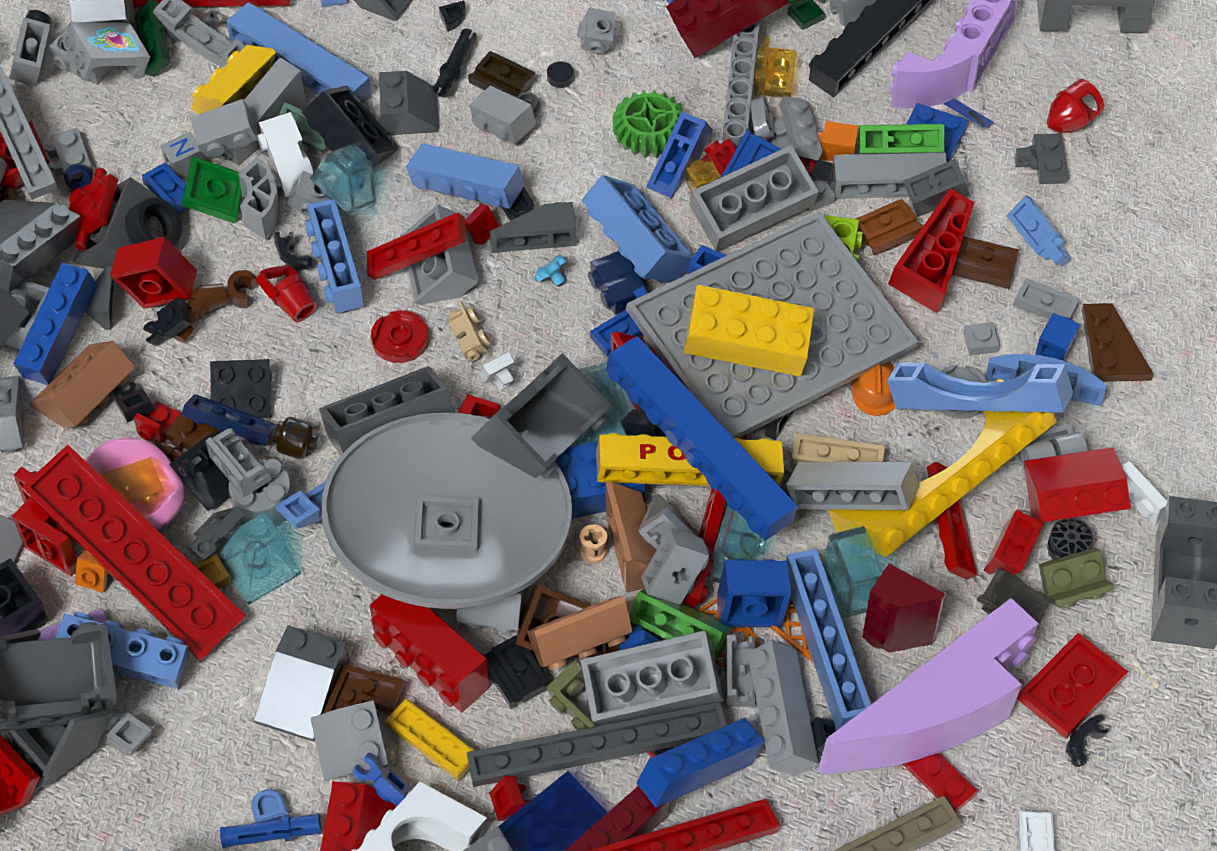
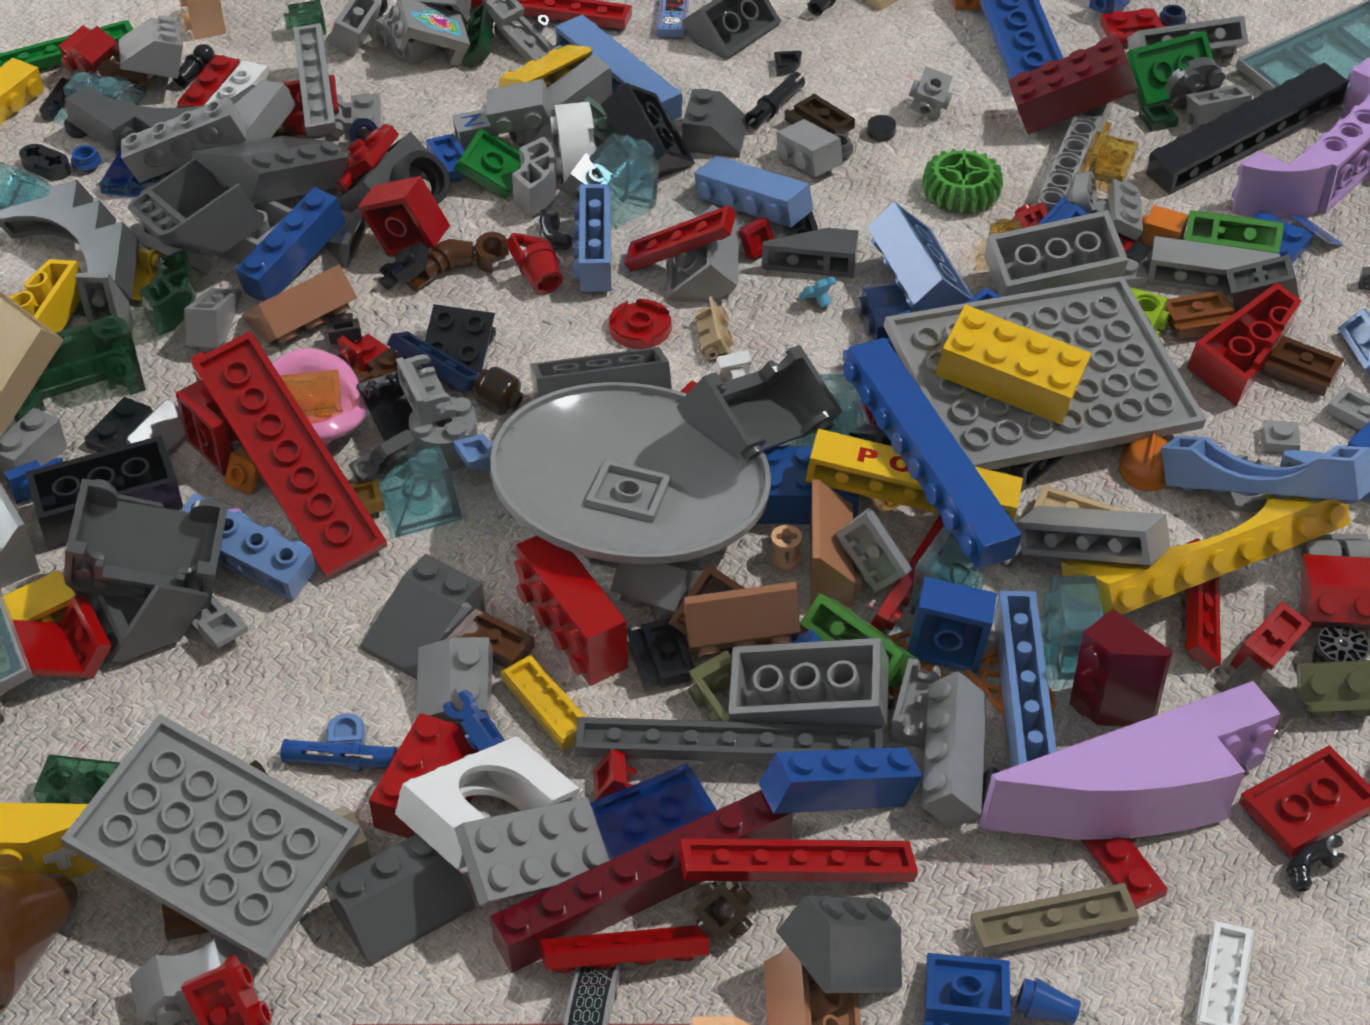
camera: 15 degrees right, 10 degrees down
light grey brick [641,528,709,605] -> none
blue slope [646,112,713,199] -> none

